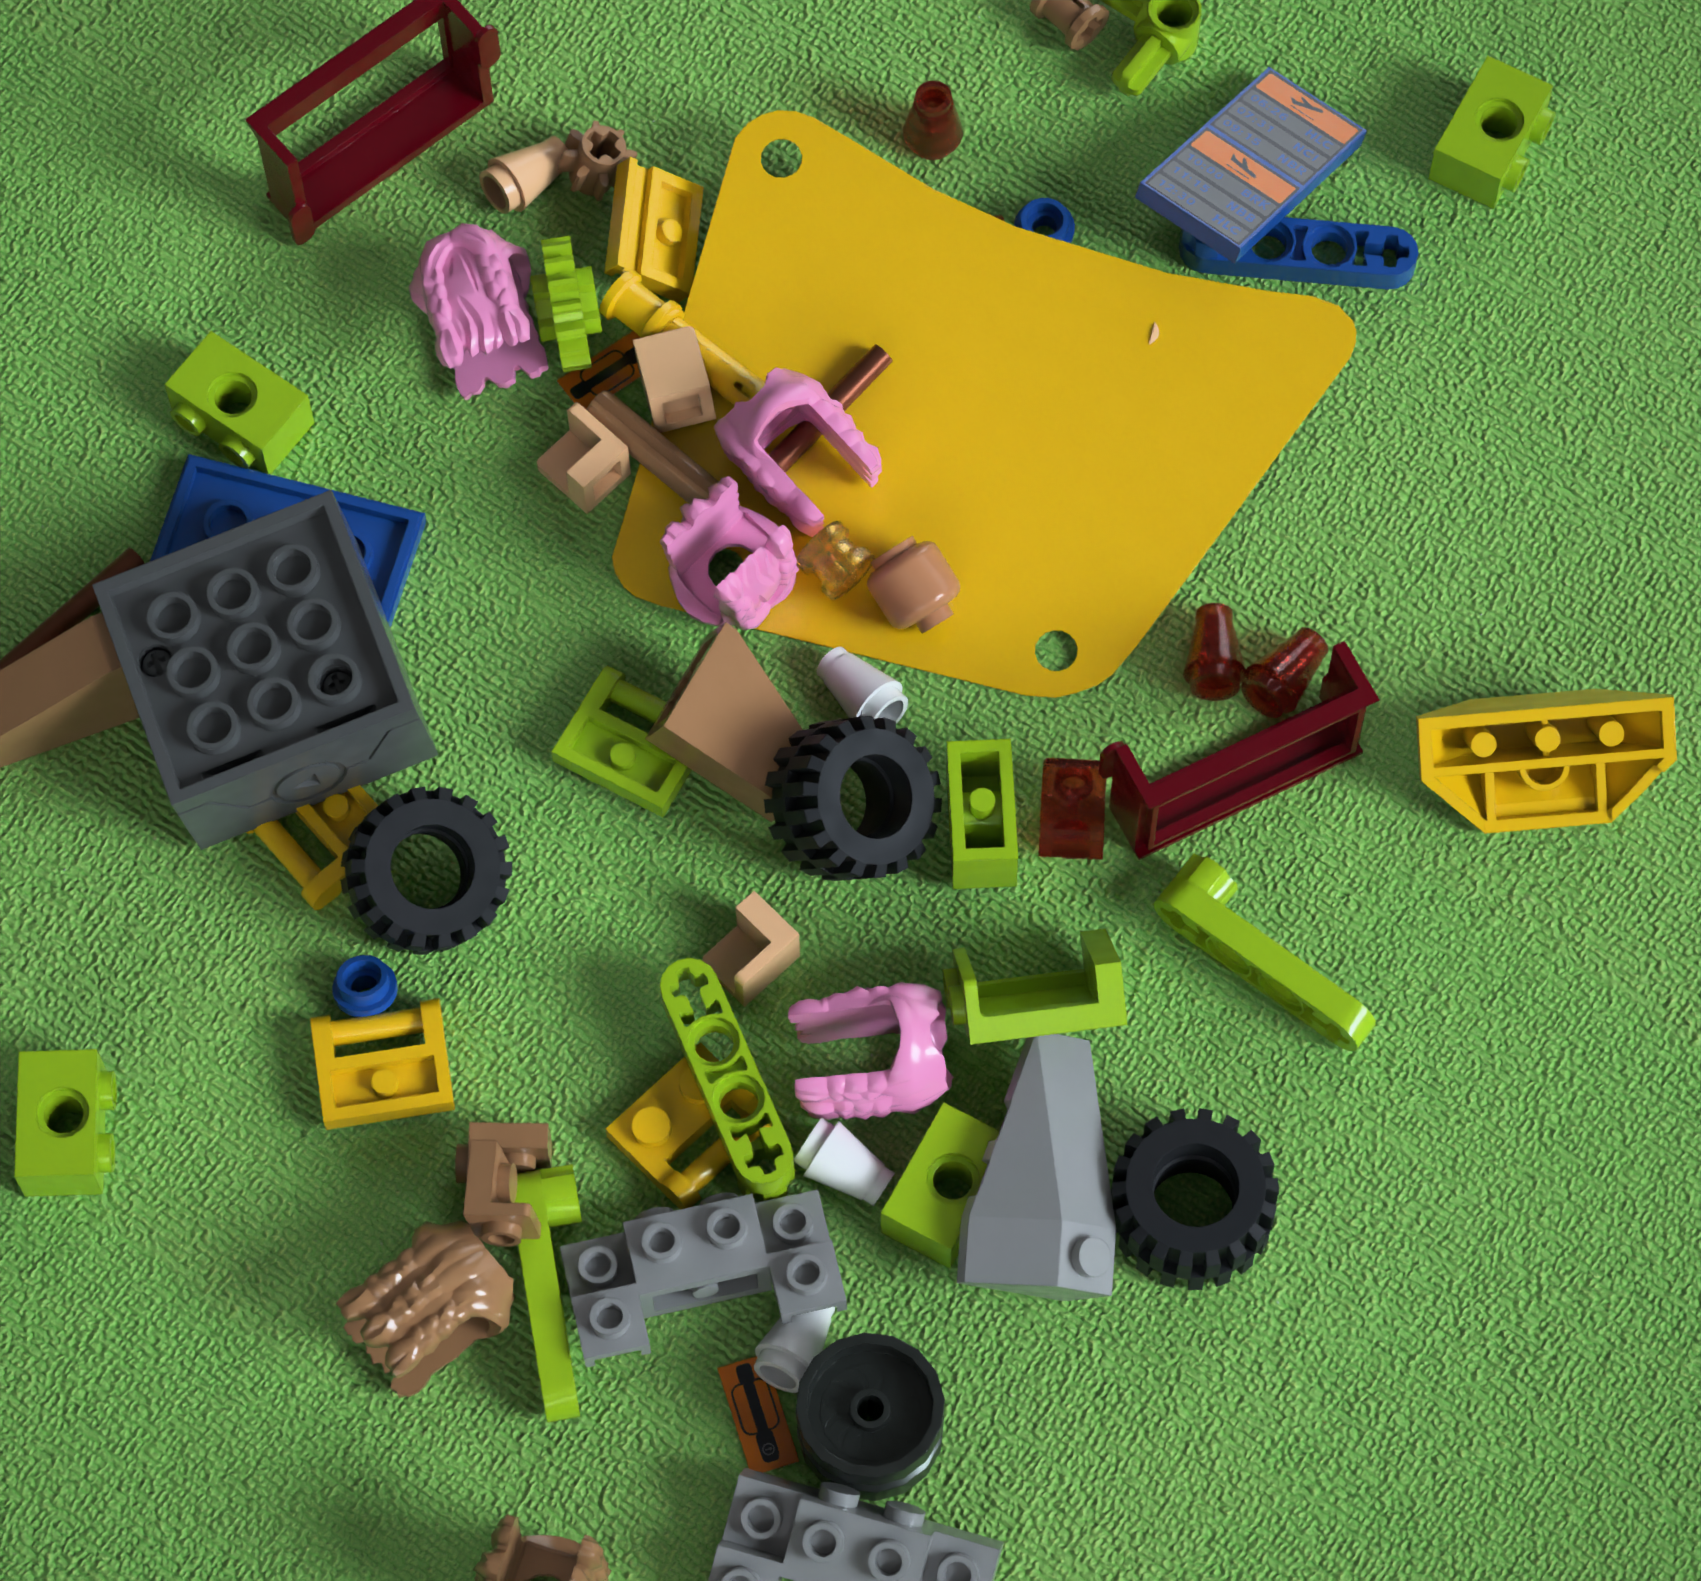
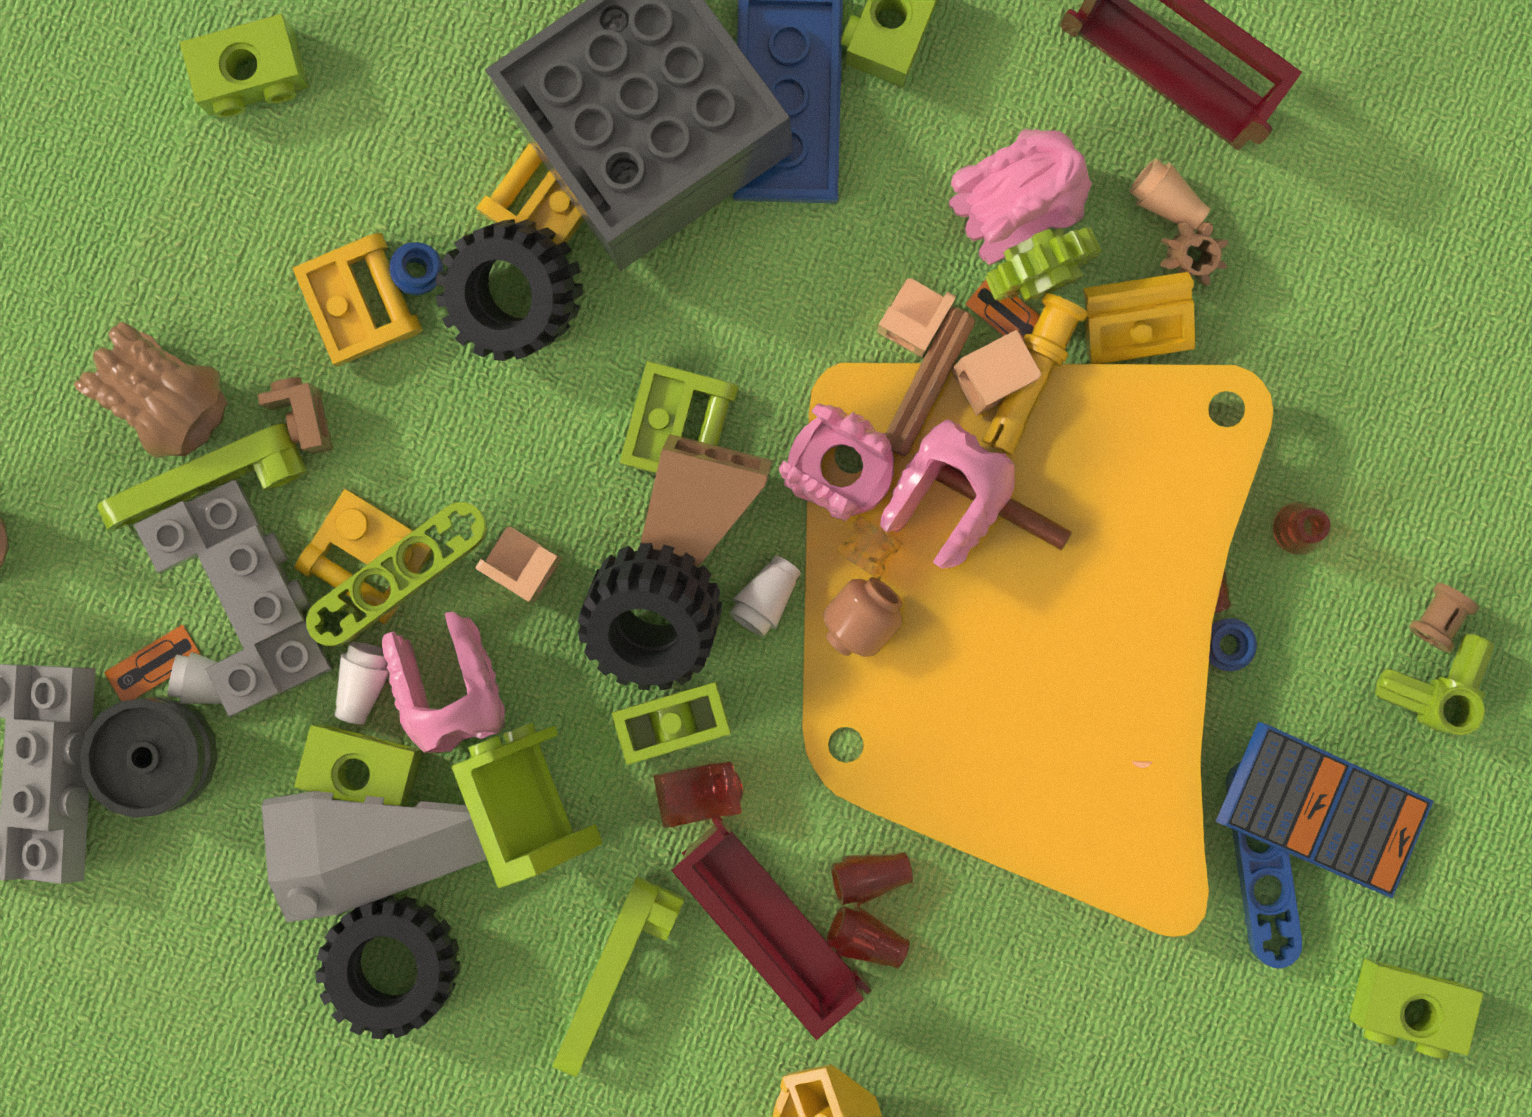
camera: 80 degrees right, 20 degrees up
medium nougat bracket [463,1139,541,1247] -> none

